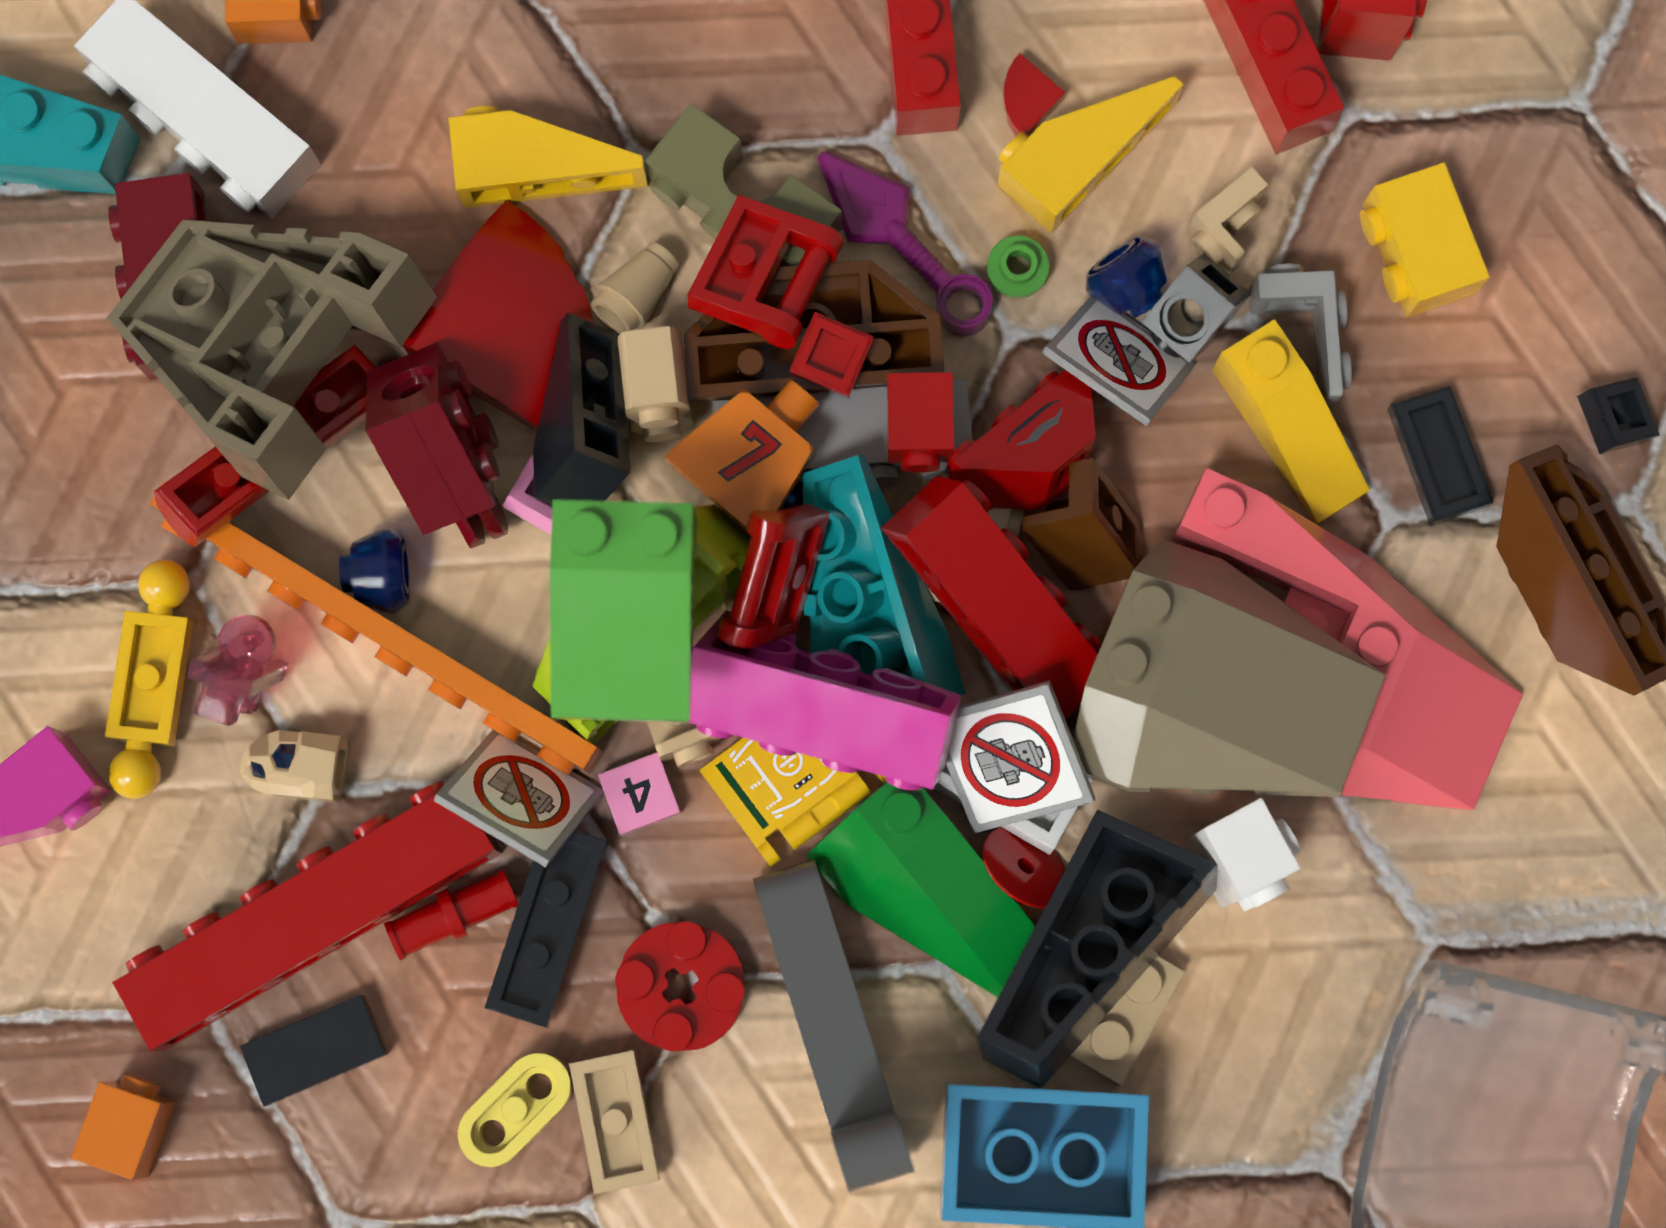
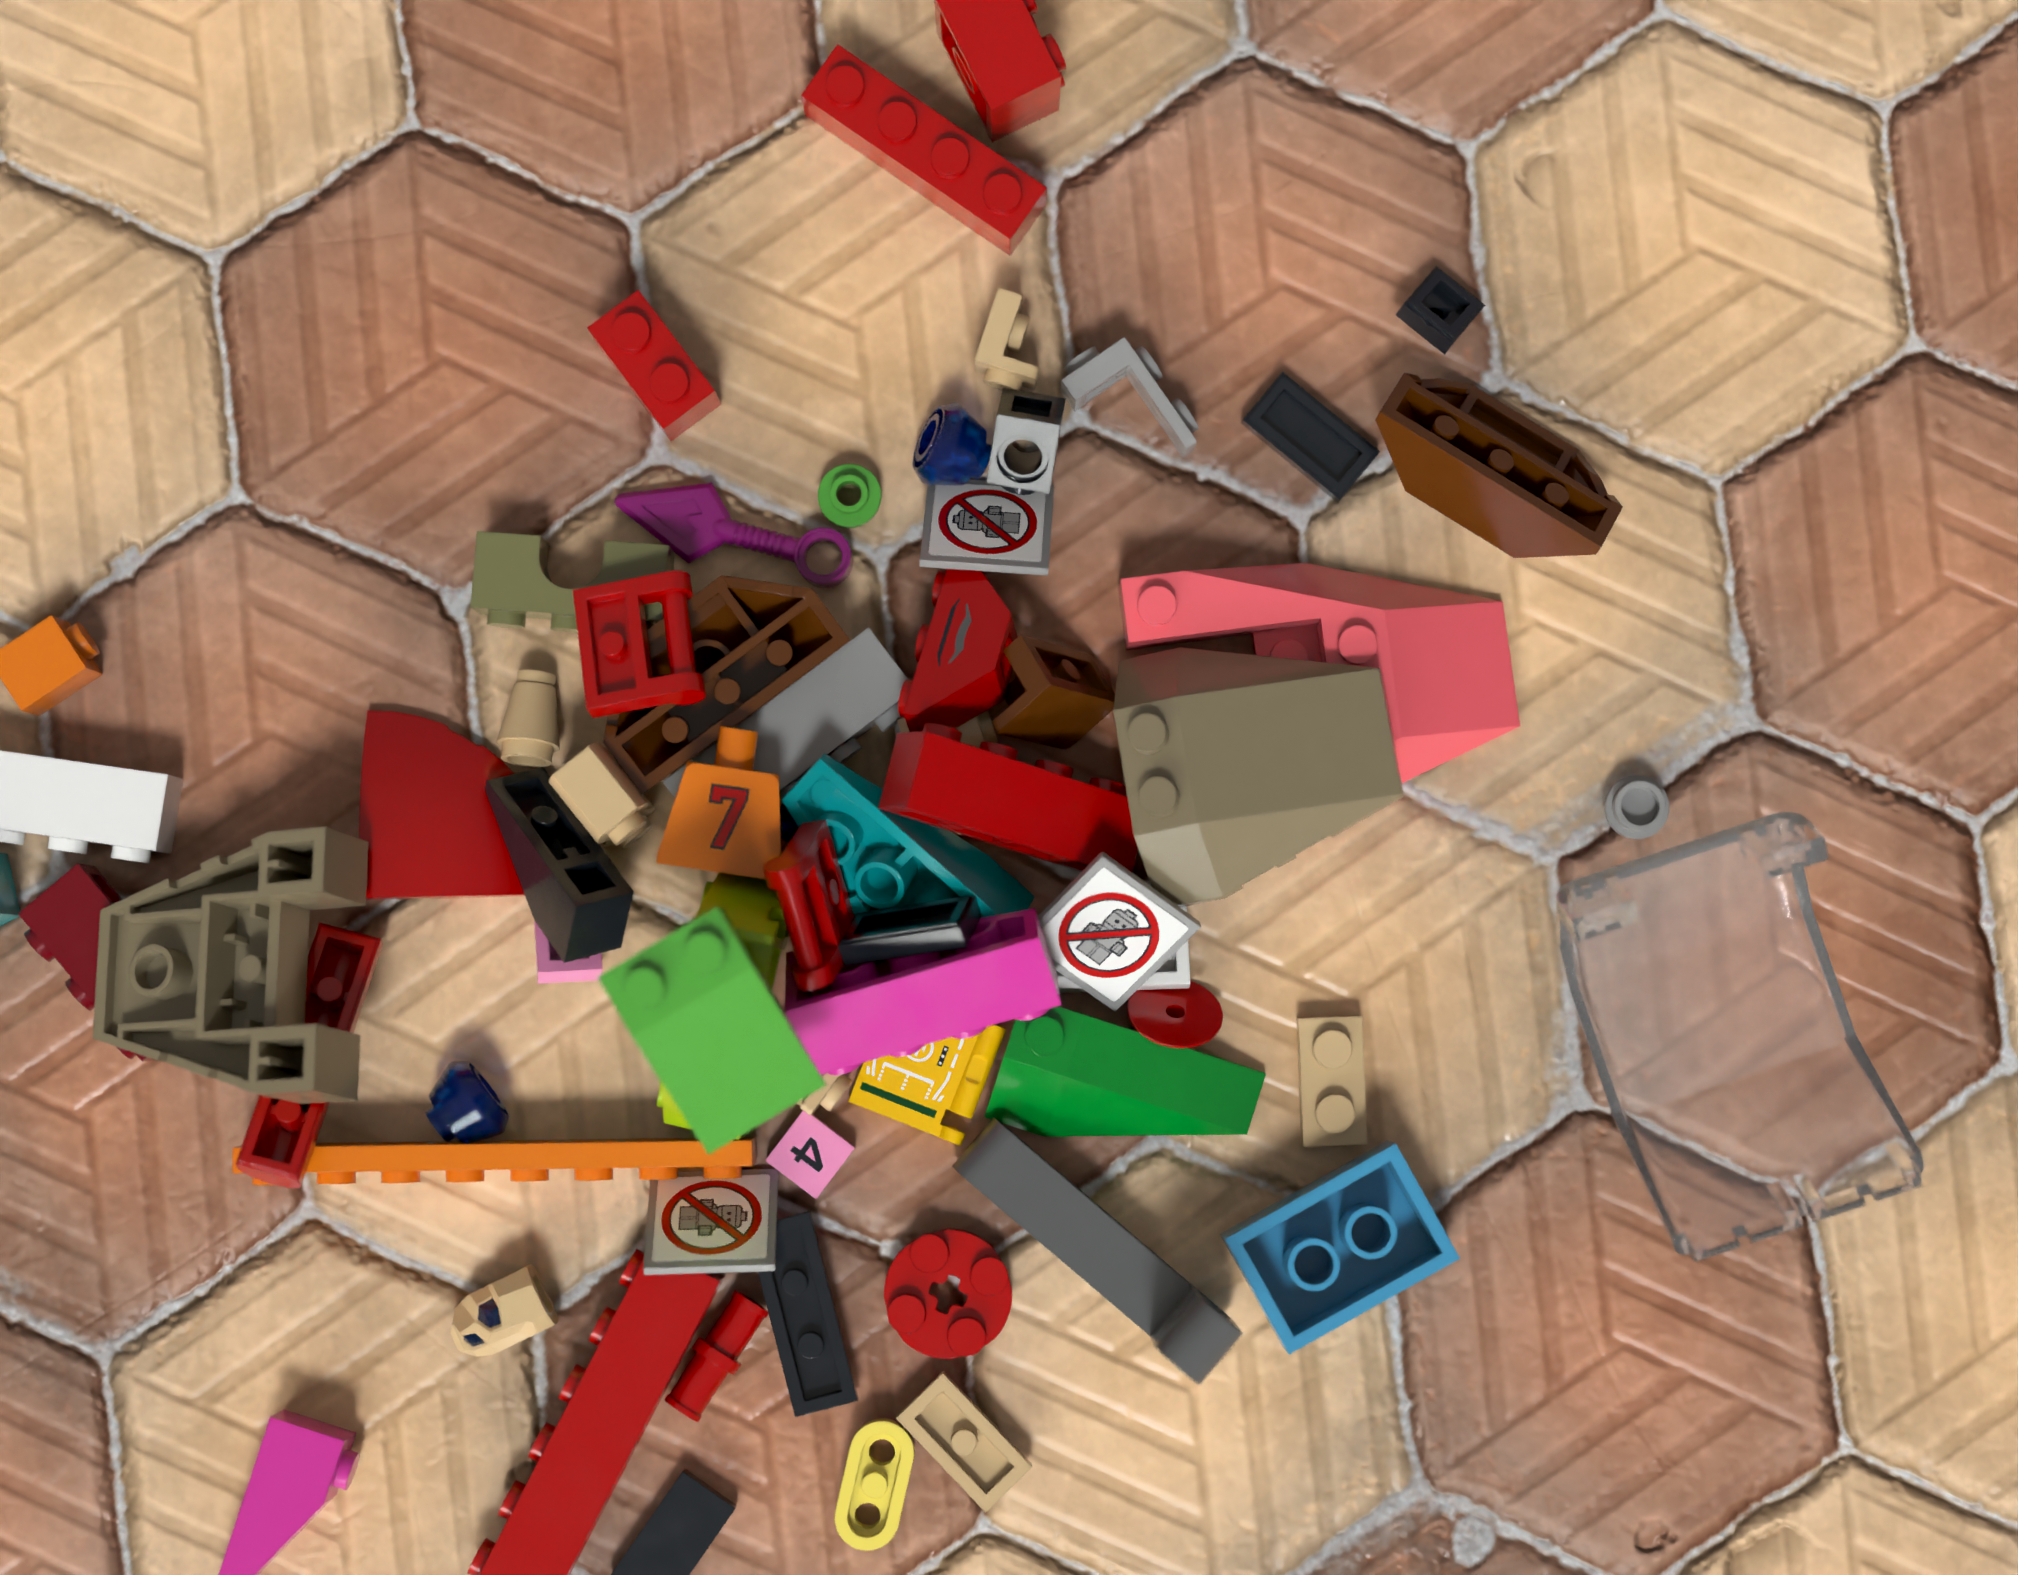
camera: 35 degrees left, 5 degrees up
yellow plate [105,559,194,799] -> none
clear pink hips [187,614,289,726] -> none
dark red brick [365,343,509,549] -> none
yellow slope [448,106,648,208] -> none
red tile [789,312,874,399] -> none
red brick [886,372,954,473] -> none
black wedge [977,809,1217,1089] -> none
yellow slope [997,76,1184,234] -> none
red tile [1003,53,1065,136] -> none
white brick [1184,798,1301,912] -> none
yellow slope [1212,319,1370,525] -> none
yellow brick [1360,162,1490,318] -> none
none -> black tile [838,895,982,966]
none -> light grey plate [1604,775,1669,839]

